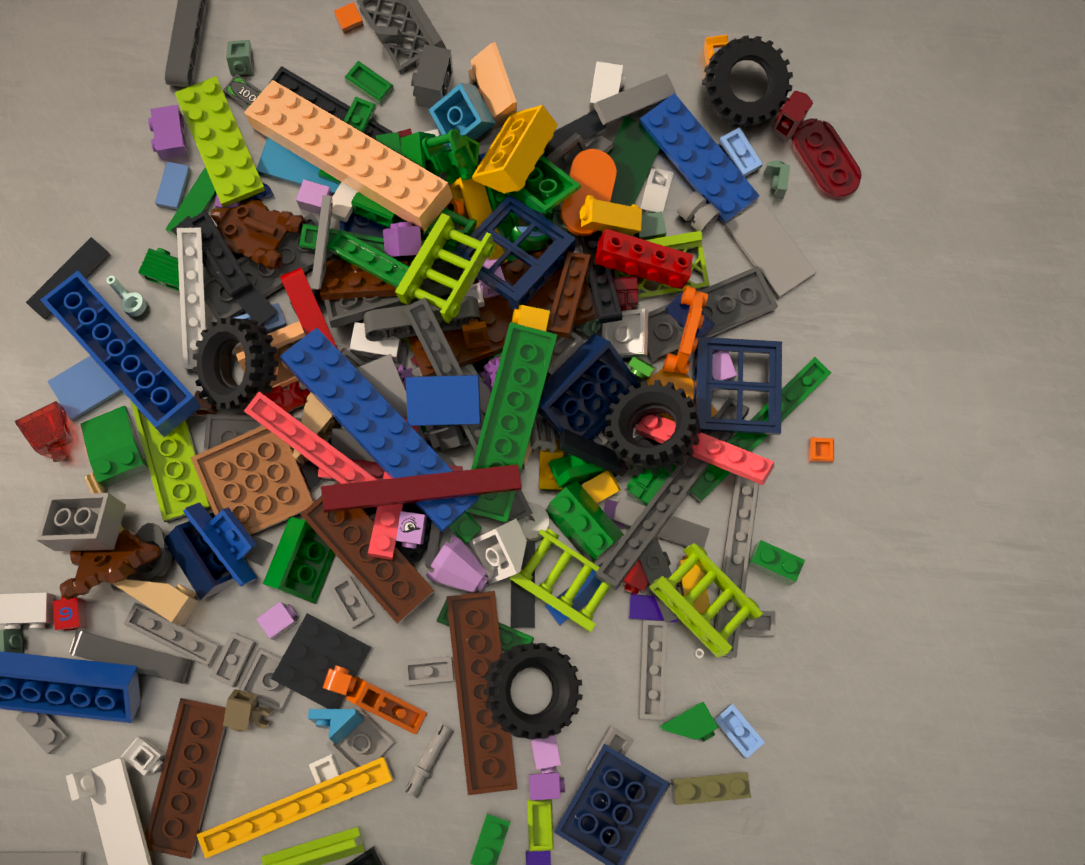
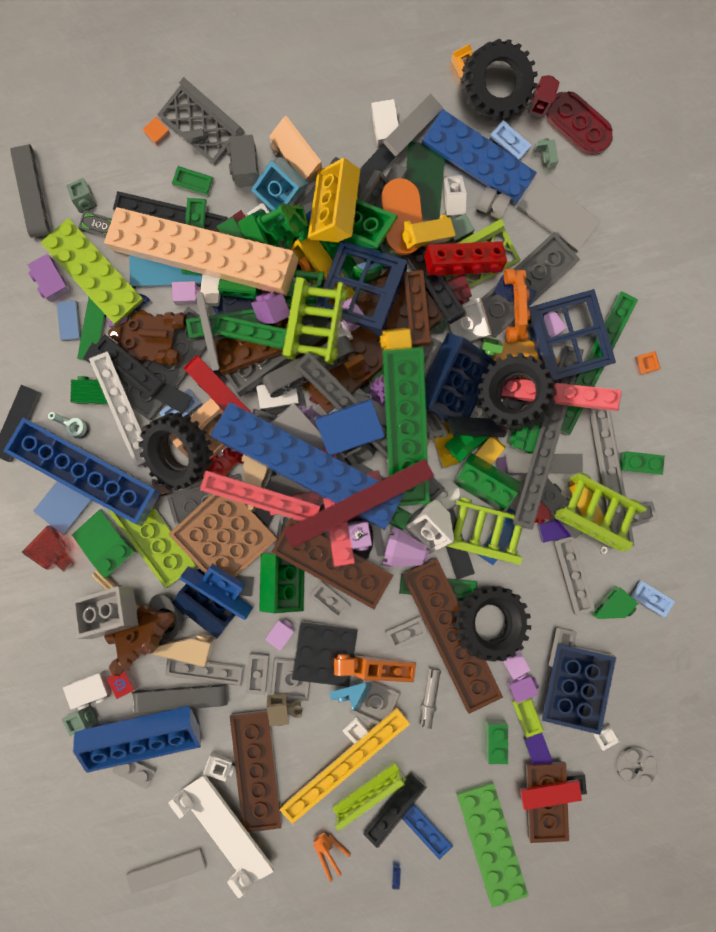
camera: 15 degrees left, 10 degrees up
olive brick [671,772,751,805] -> none

